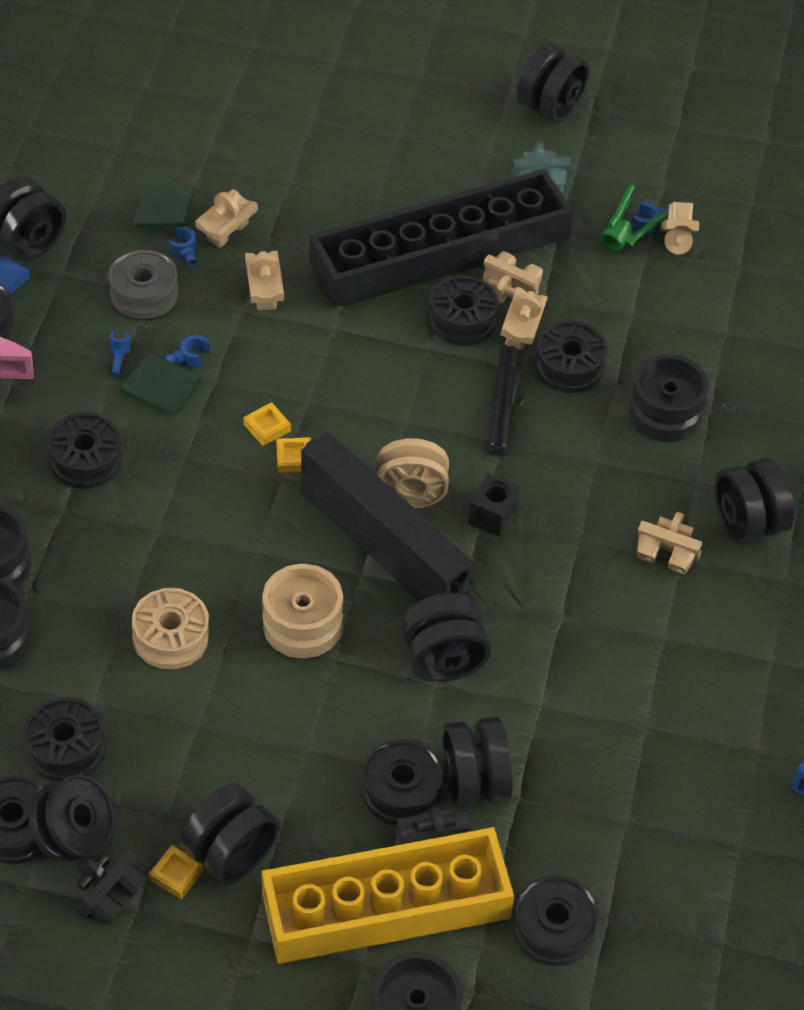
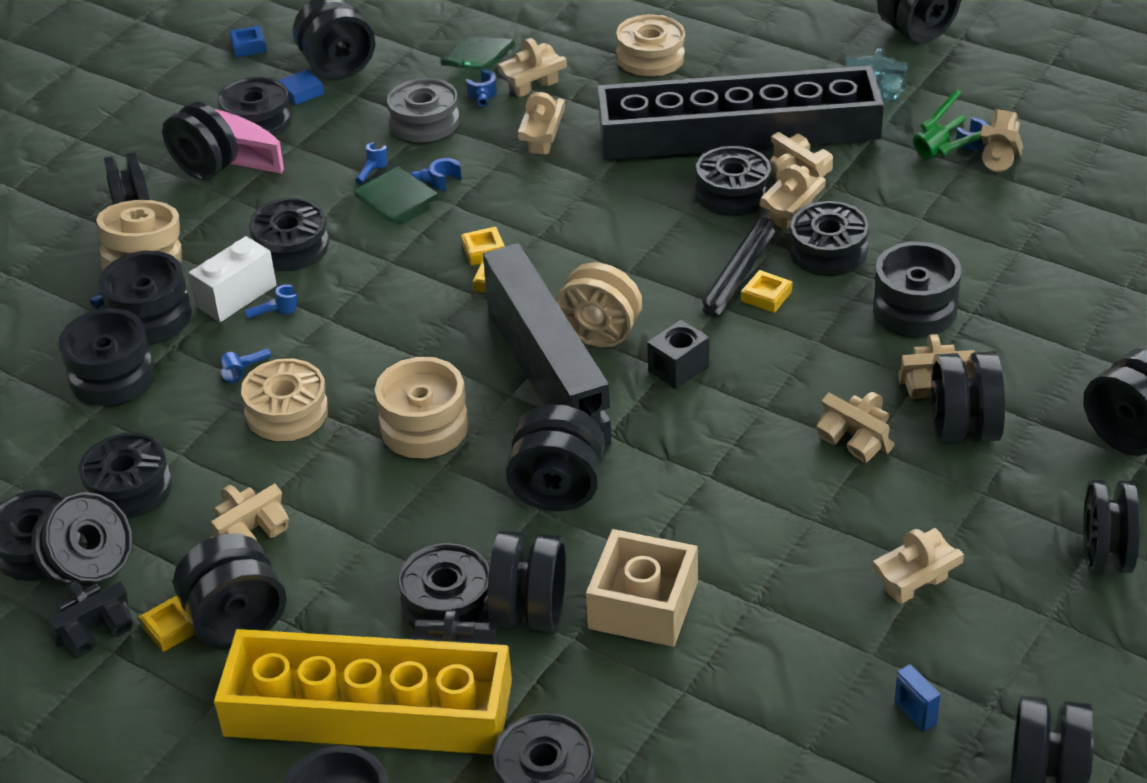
camera: 25 degrees right, 10 degrees down
none -> white brick [189,236,277,322]
none -> tan hips [210,484,289,541]
none -> blue hand [221,349,271,383]
none -> blue hand [245,284,297,319]
none -> tan brick [586,529,698,647]
none -> tan wheel [616,14,685,77]
none -> yellow tile [741,270,793,313]
none -> tan hips [872,528,964,604]
none -> tan hips [898,334,975,400]

